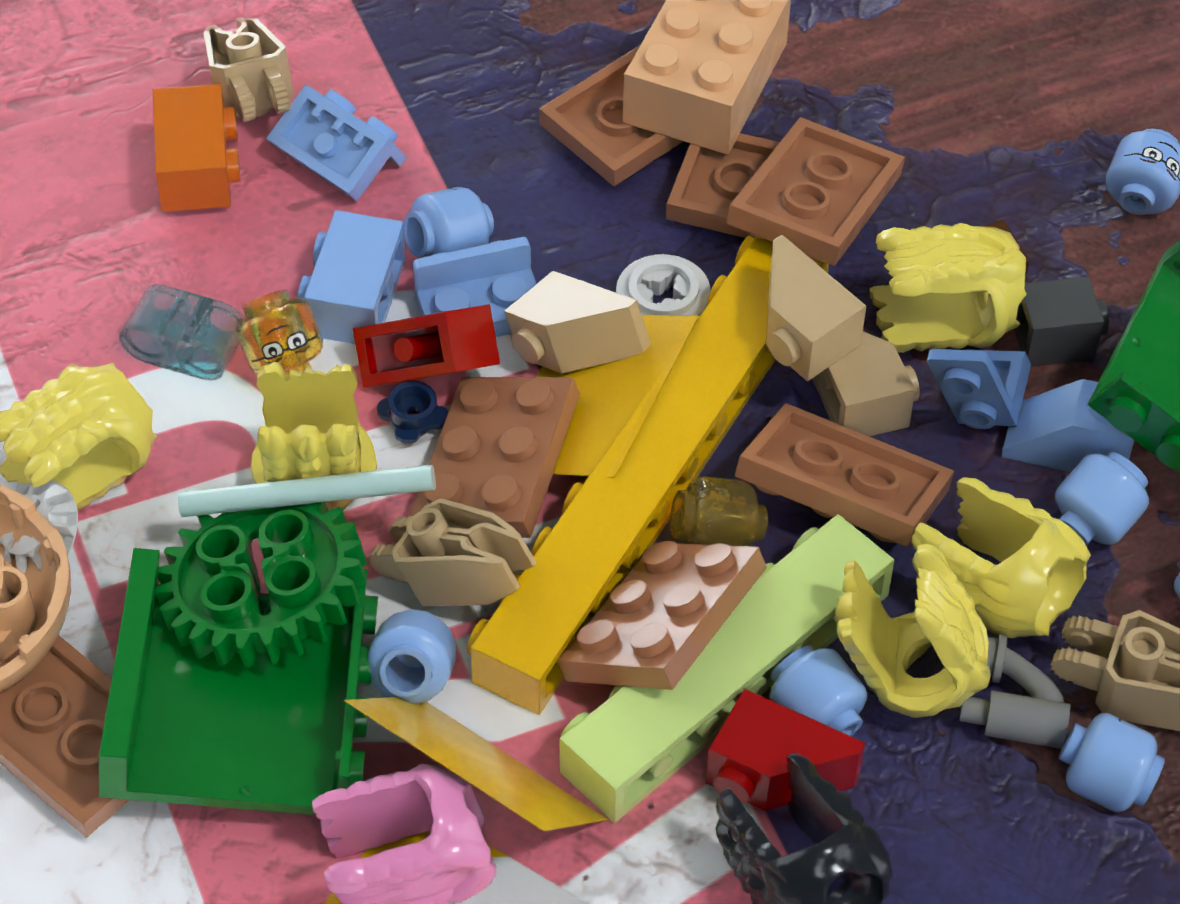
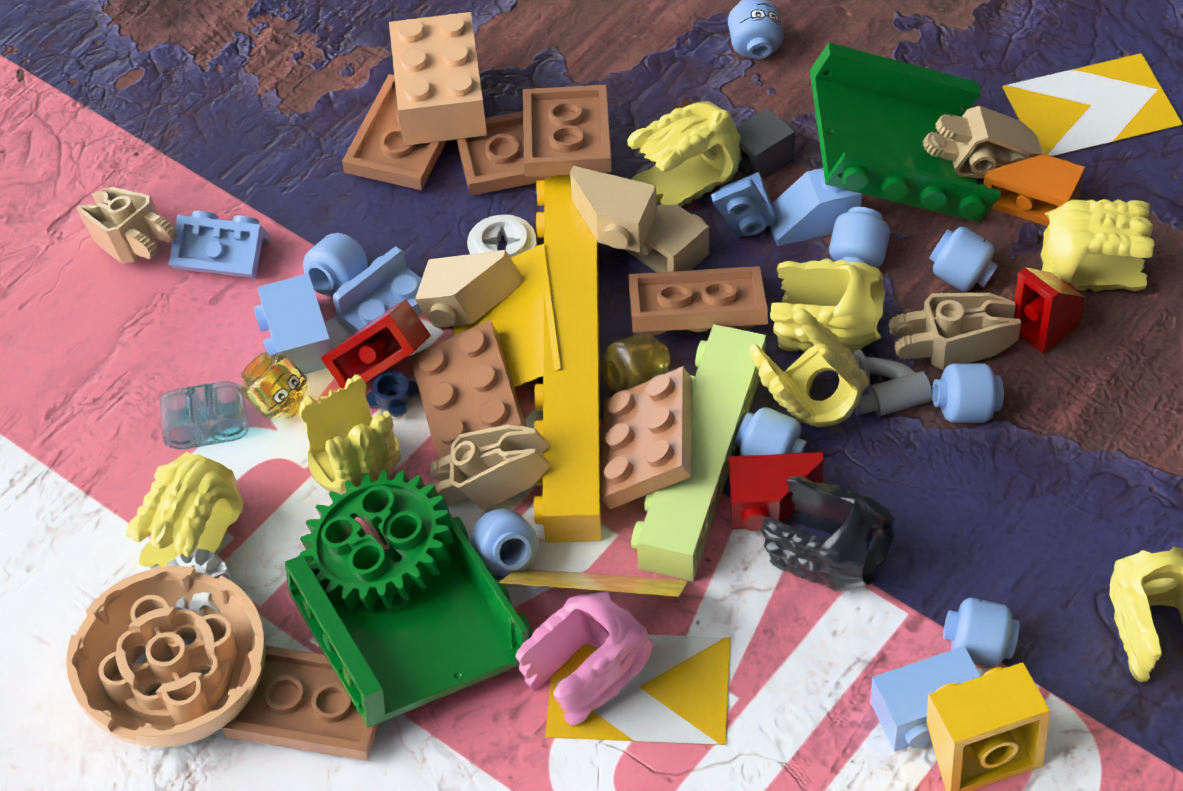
camera: 25 degrees left, 0 degrees up
orange brick [152,84,241,212] -> none
light aqua bar [178,465,436,517] -> none

